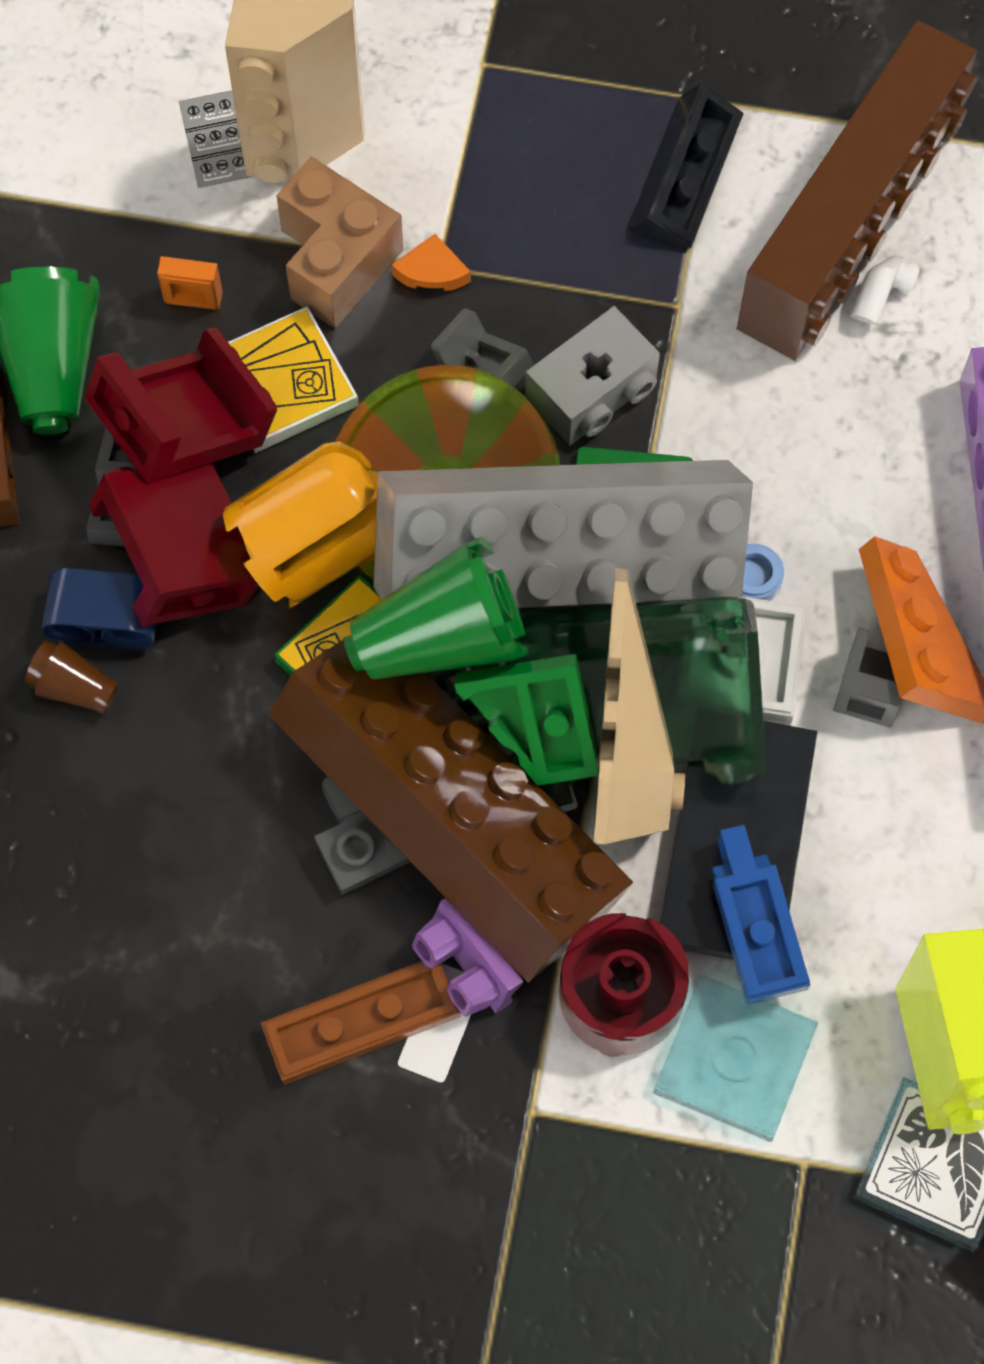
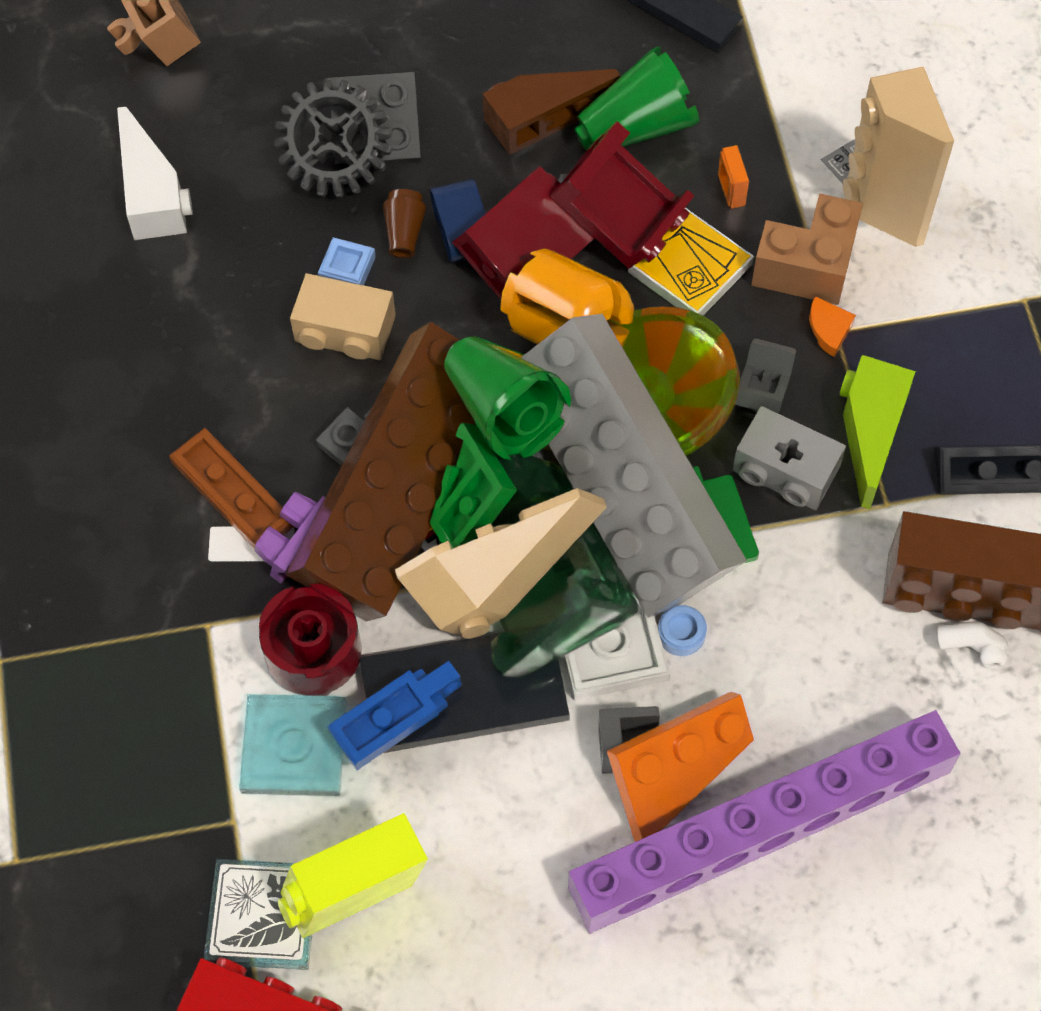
camera: 70 degrees right, 5 degrees down
none -> tan brick [290,273,396,360]
none -> light blue tile [318,237,376,285]
none -> lime slope [839,355,916,509]

